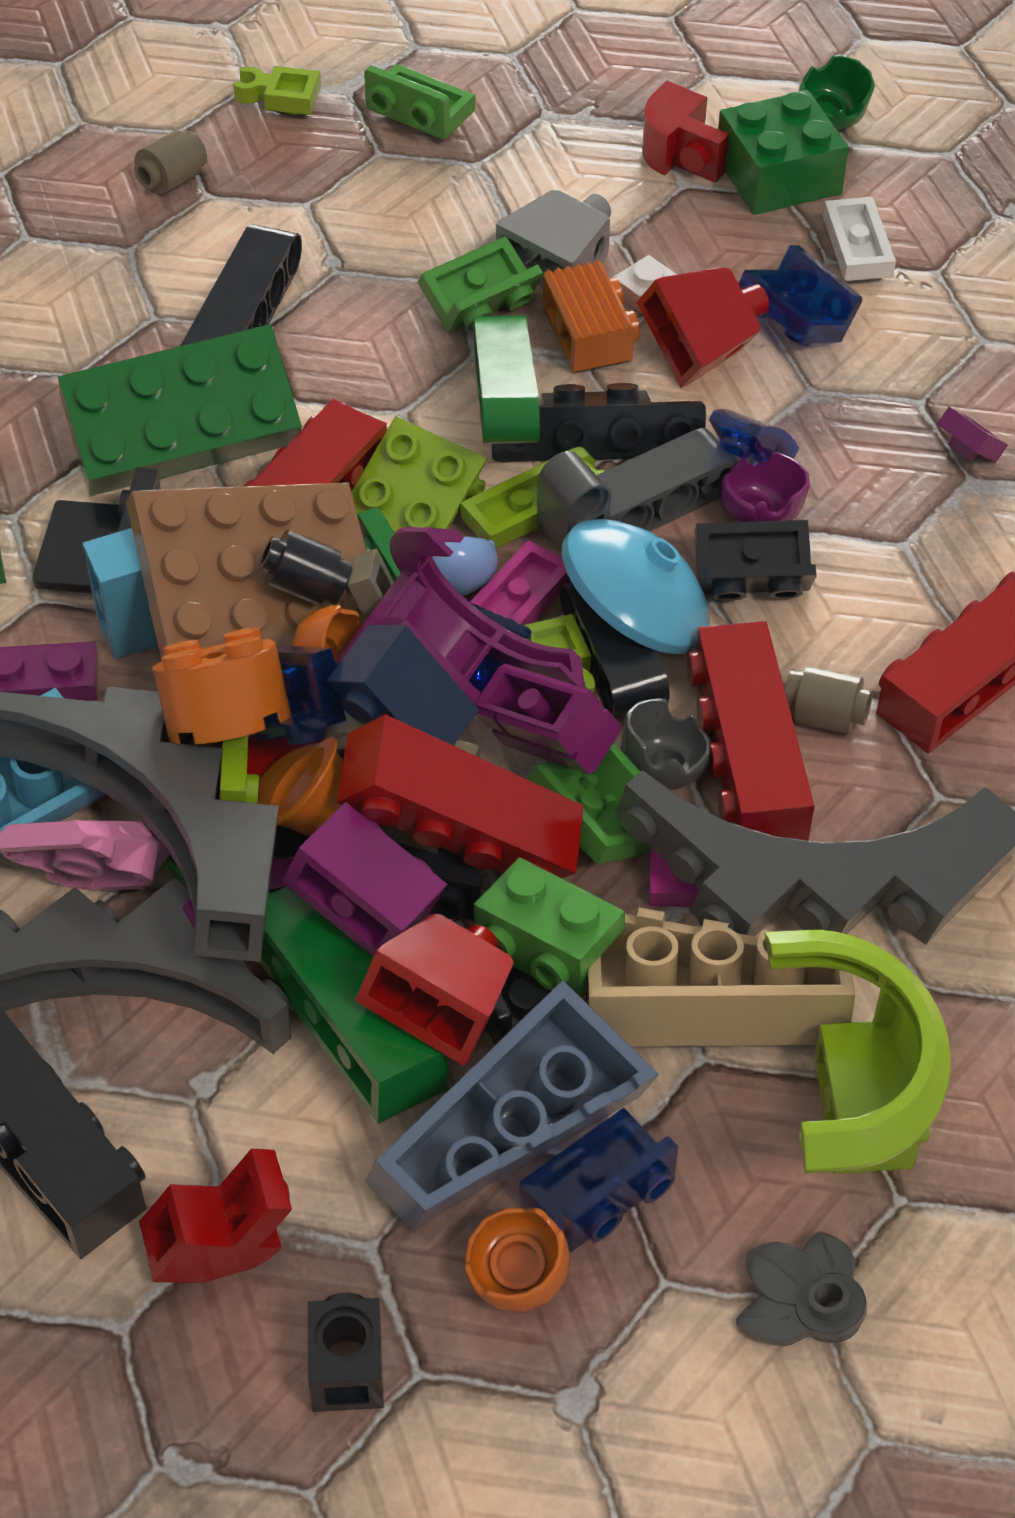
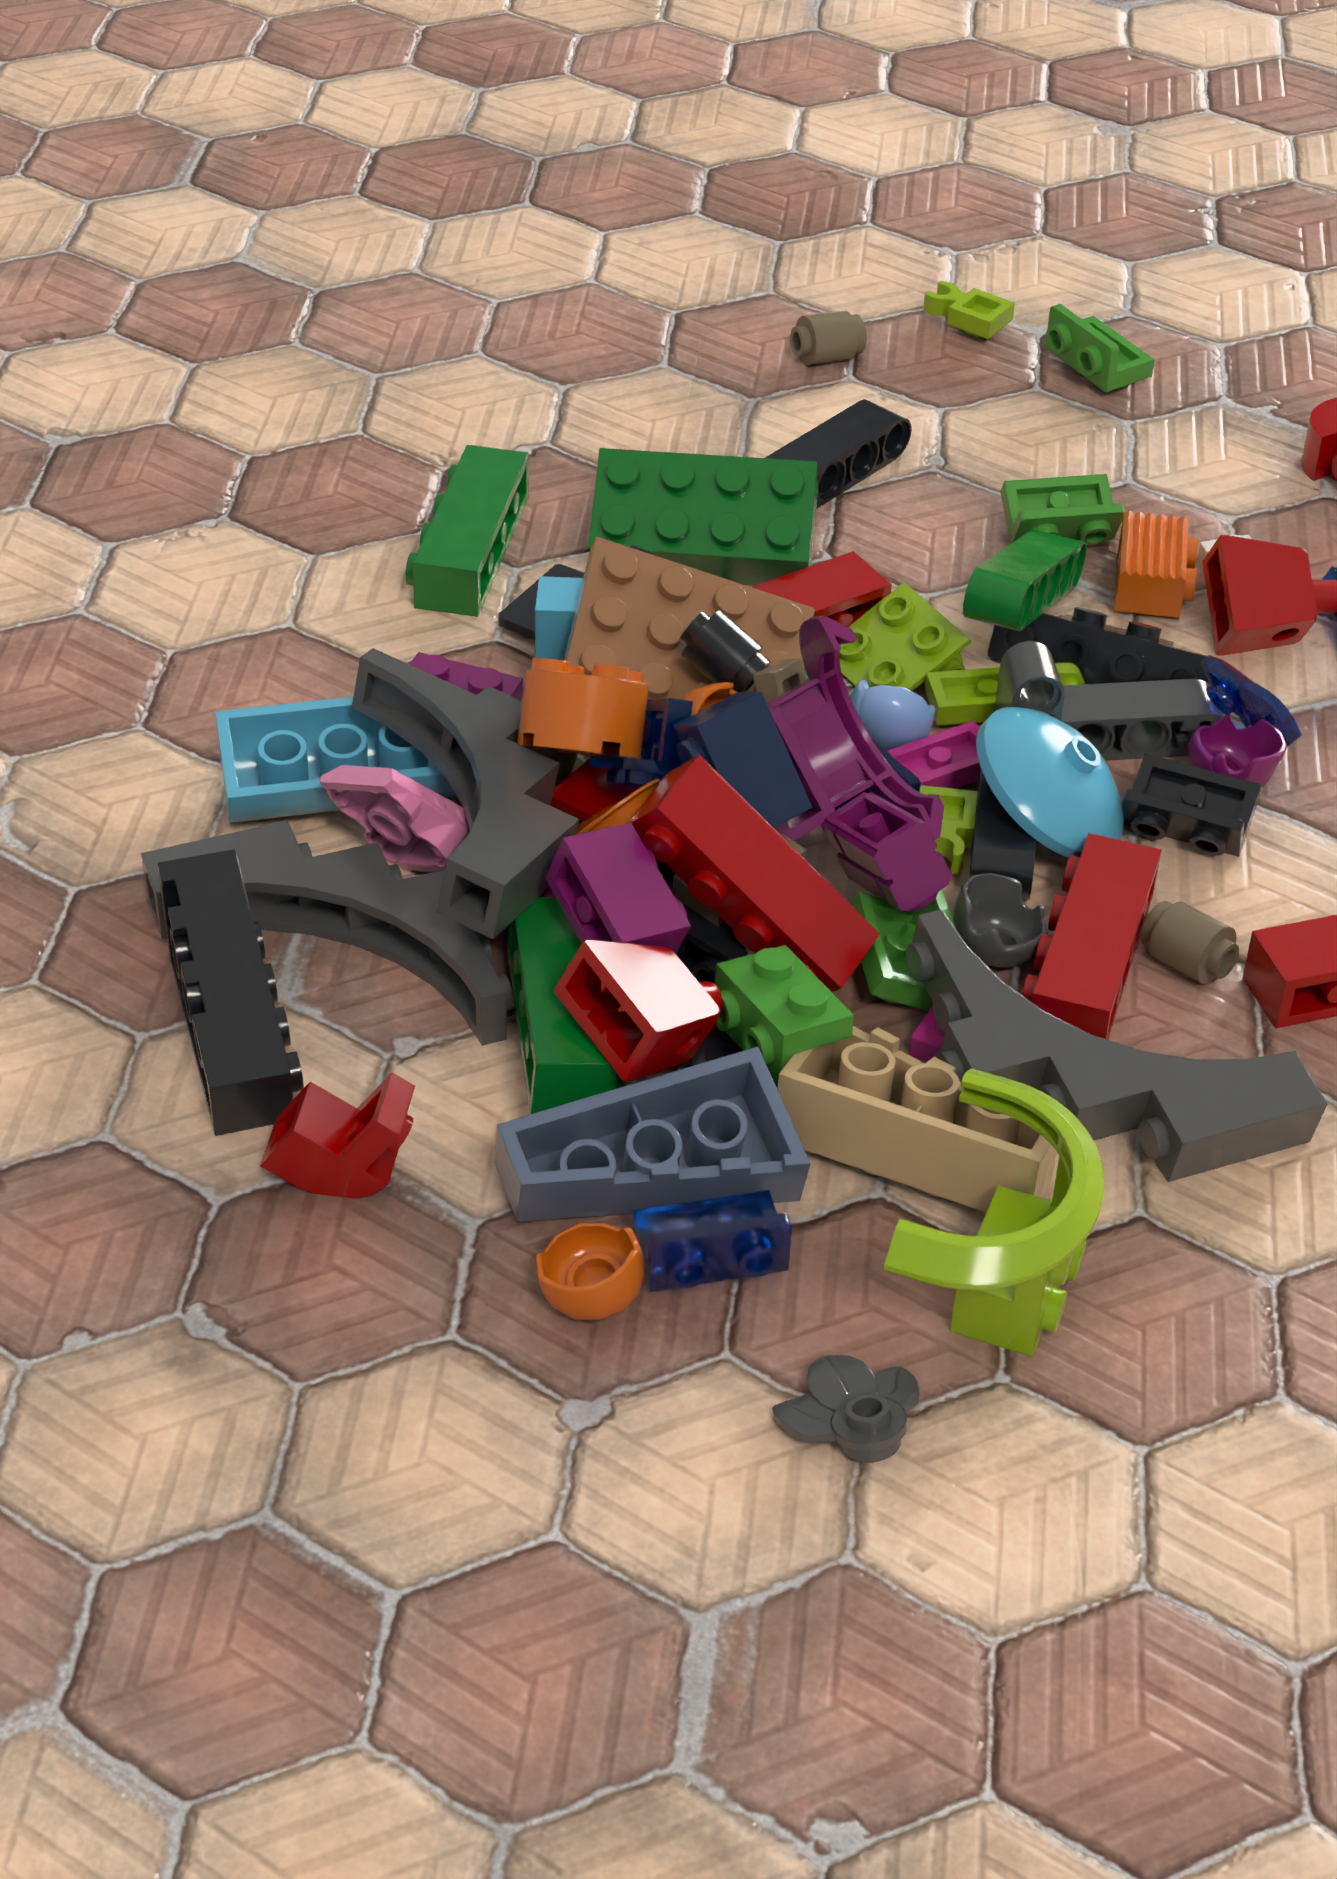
camera: 25 degrees right, 10 degrees down
lime plate [219,735,259,804] -> none
black brick [307,1292,384,1412] -> none
light grey torso [496,190,611,287] -> none

